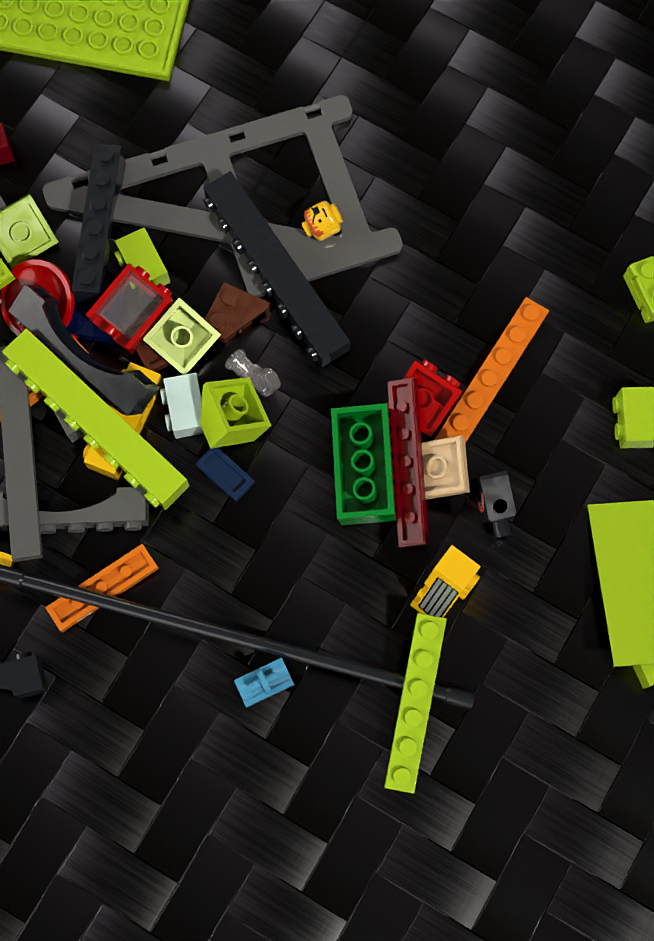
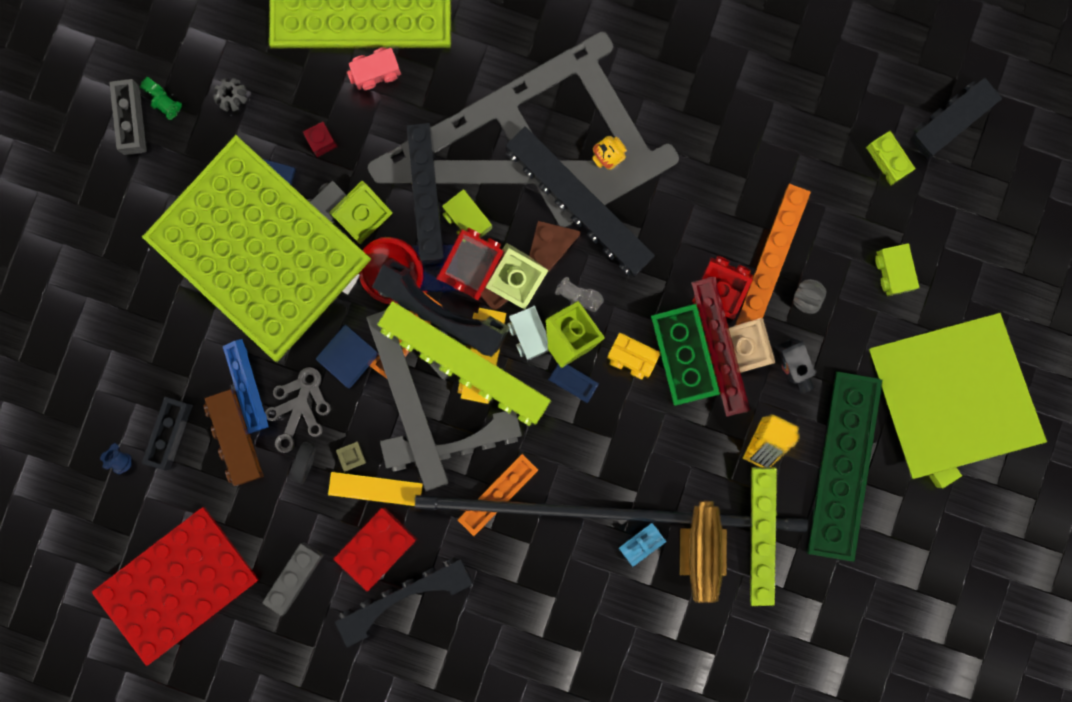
camera: 10 degrees left, 10 degrees up
none -> coral brick [347,47,401,90]
none -> yellow brick [607,332,661,380]
none -> pearl gold plate [680,502,727,602]
none -> dark grey piece [793,279,826,314]
none -> dark green plate [807,372,883,562]

